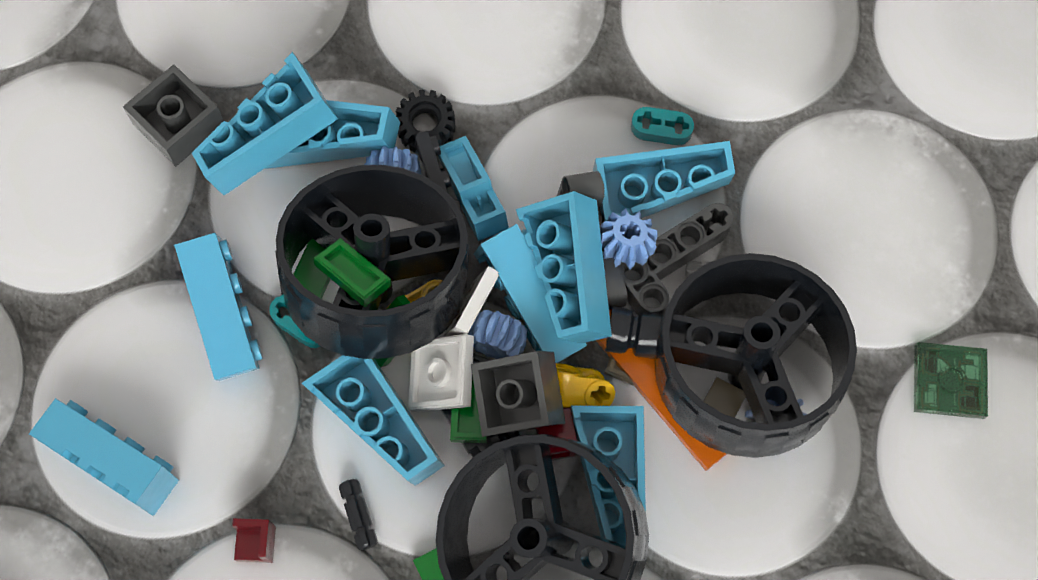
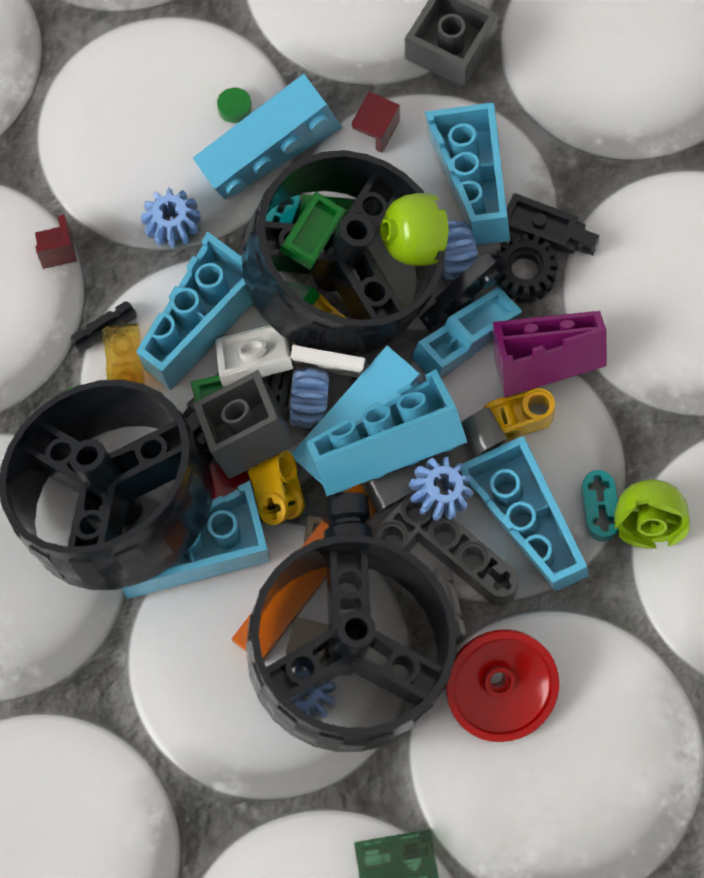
camera: 80 degrees right, 0 degrees up
medium azure wedge [29,398,179,516] -> none
medium azure wedge [192,52,338,195] -> none
none -> clear yellow slope [102,323,145,384]
none -> light blue gear [141,187,201,249]
none -> green tile [217,87,252,123]
none -> dark red panel [352,91,400,153]
none -> lime cylinder [380,193,449,266]
none -> red dish [445,629,559,742]
none -> yellow piece [483,388,555,443]
none -> magenta wedge [493,311,607,398]
none -> black hinge [507,193,600,256]
none -> lime cylinder [615,479,690,549]

